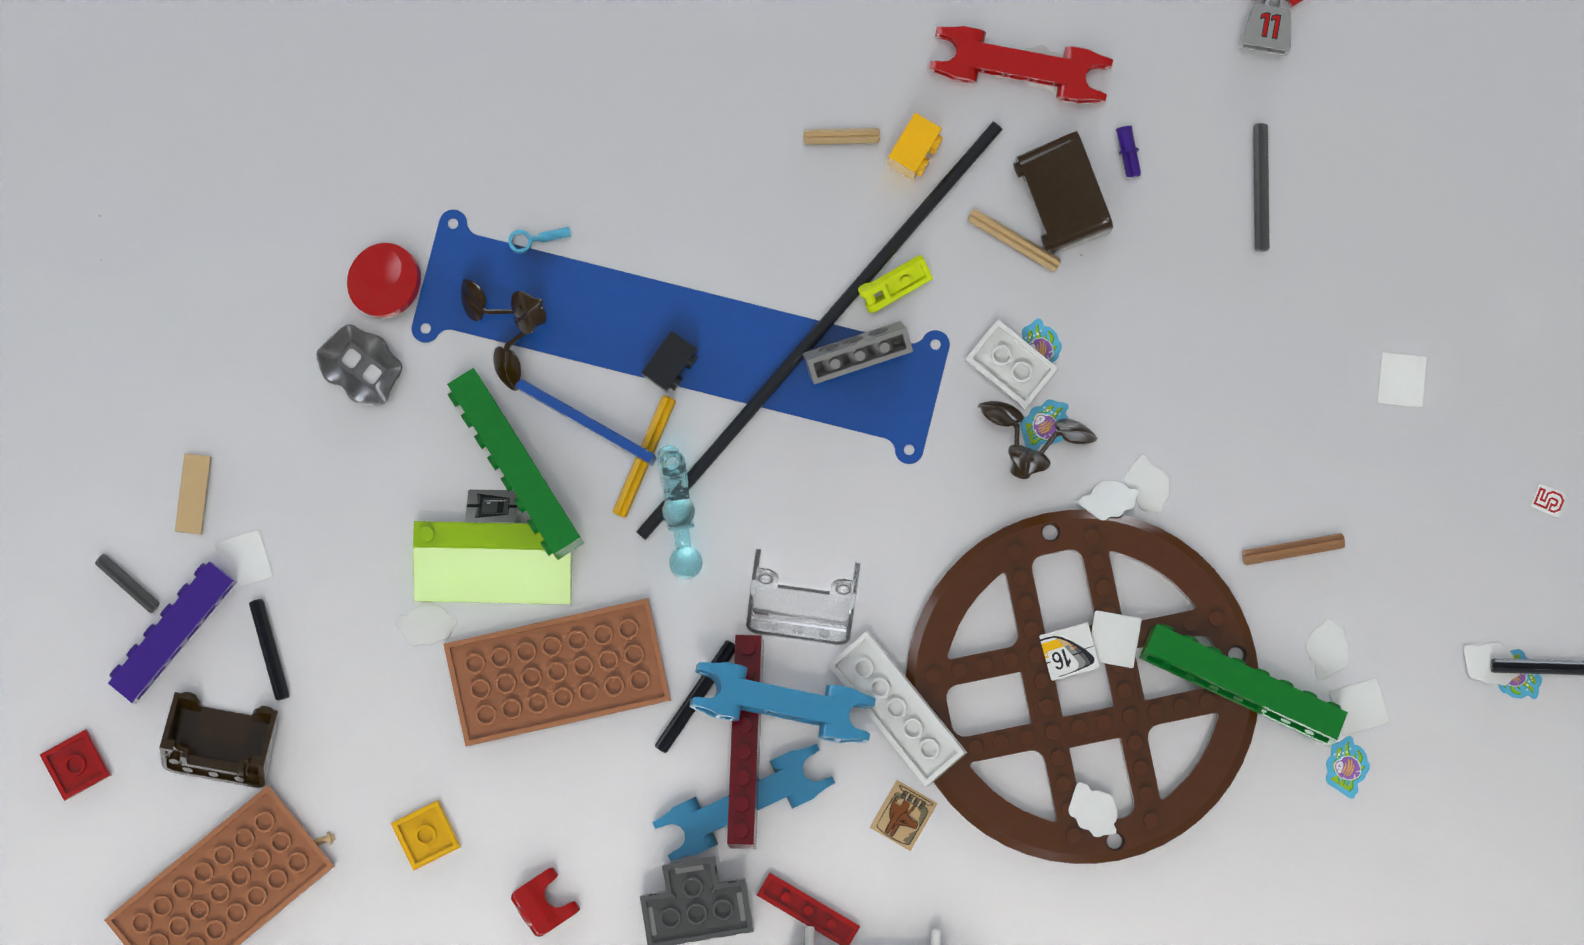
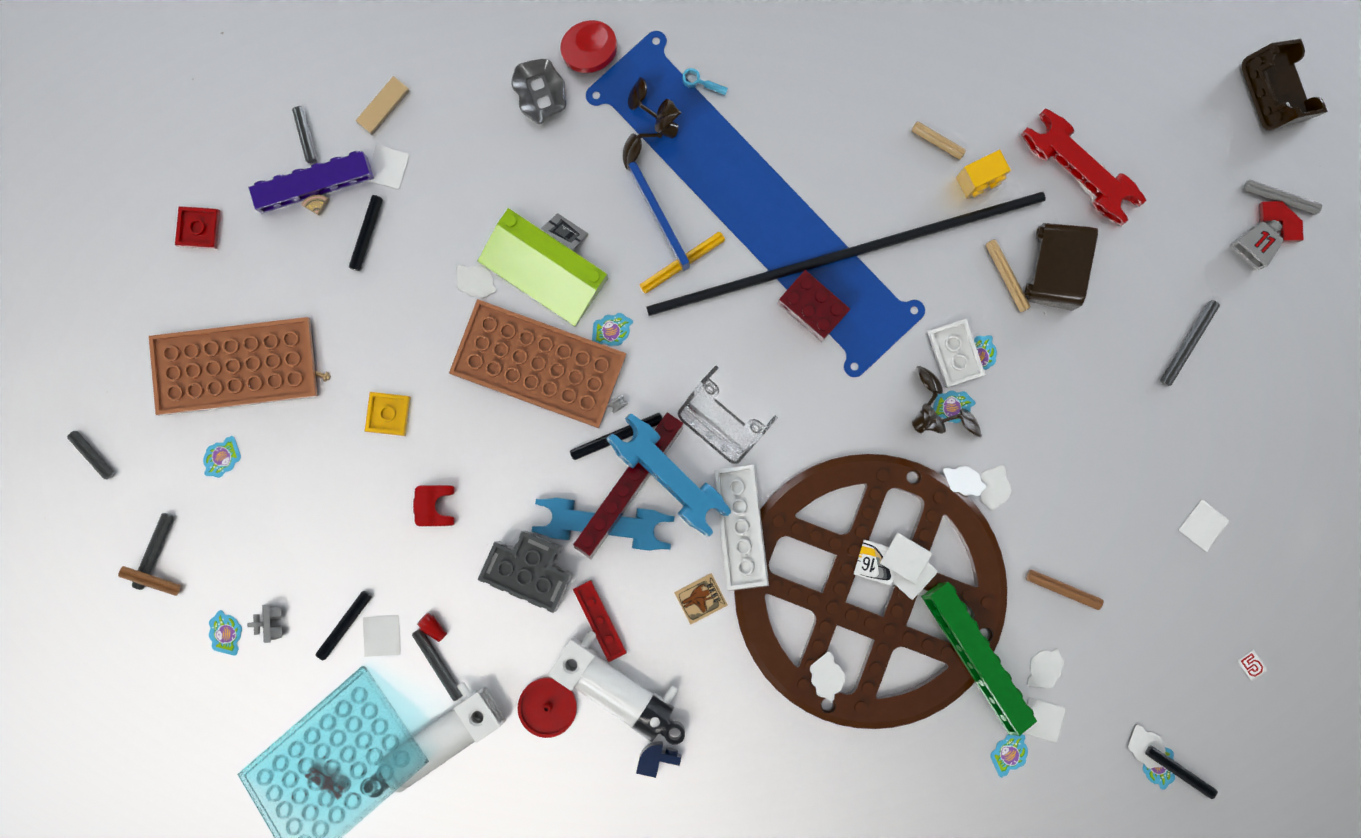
camera: 30 degrees right, 0 degrees up
dark brown windscreen [159,692,278,788] -> none
green brick [447,367,584,560] -> none
black brick [641,331,698,394] -> none
clear light blue piece [657,445,703,579] -> none
light grey brick [802,321,913,384] -> none
neon yellow plate [858,255,933,313] -> none
dark purple axle [1116,126,1141,178] -> none
none -> tan tile [301,195,329,215]
none -> sticker [592,313,633,346]
none -> light grey bush [608,395,628,413]
none -> dark red piece [777,270,850,342]
none -> white sticker [880,532,932,584]

